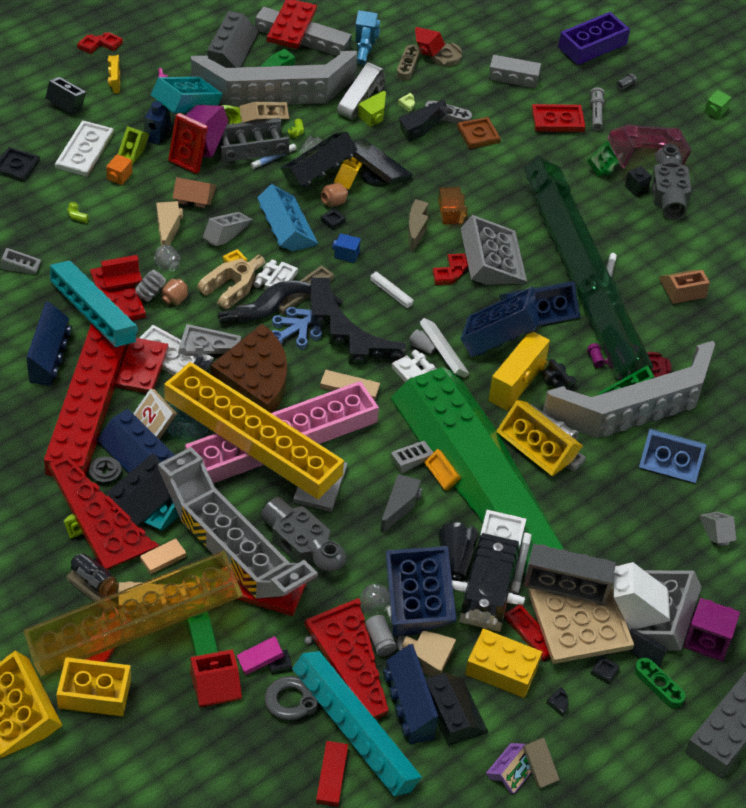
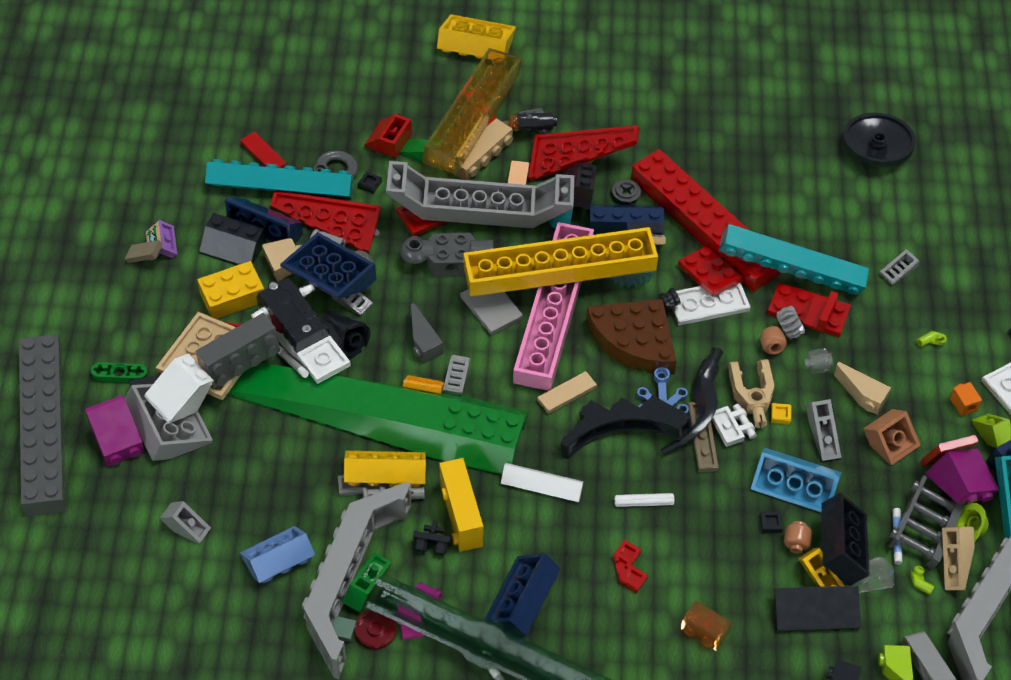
camera: 135 degrees right, 5 degrees up
dark blue slope [26,302,72,386] -> none
yellow brick [56,657,131,716] -> none
light grey wing [178,324,241,354] -> none
dark pink tile [237,636,284,675] -> none
blue brick [332,233,361,263] -> none
white plate [391,350,437,382] -> none
dark tan slope [408,199,429,251] -> none
light grey cone [409,329,436,355] -> none
light grey slope [460,215,527,285] -> none
dark blue slope [460,286,539,357] -> none
black tile [546,687,568,716] -> none
black tile [591,656,620,685] -> none

